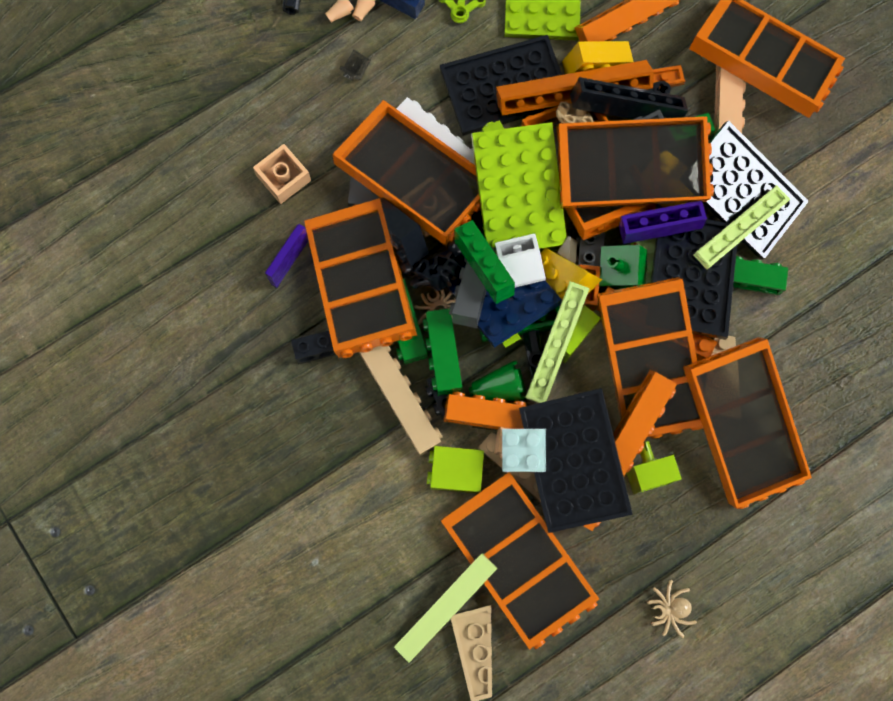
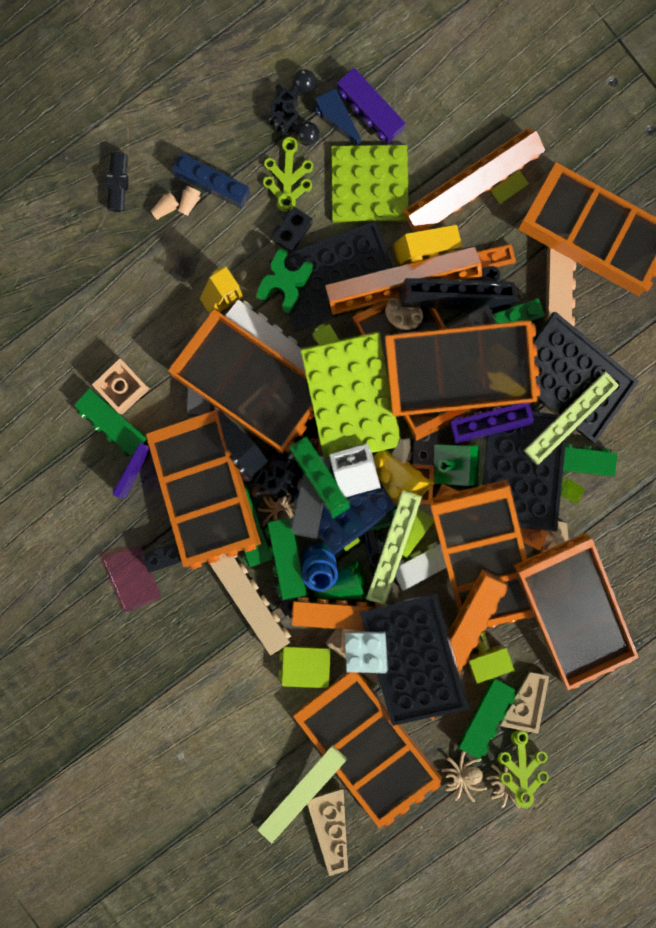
camera: 10 degrees right, 10 degrees up
none -> green brick [74,388,148,457]
none -> clear pink piece [103,545,162,613]
none -> yellow wedge [200,267,243,314]
none -> green piece [257,248,313,314]
none -> black brick [272,206,313,253]
none -> blue piece [301,543,338,592]
none -> white brick [395,532,471,590]
none -> tan animal [441,751,487,802]
none -> green brick [457,678,516,760]
none -> lime sticker [491,170,529,204]
none -> lime plant [498,730,549,808]
none -> tan wing [499,671,549,734]
none -> clear neon green slope [561,479,585,505]

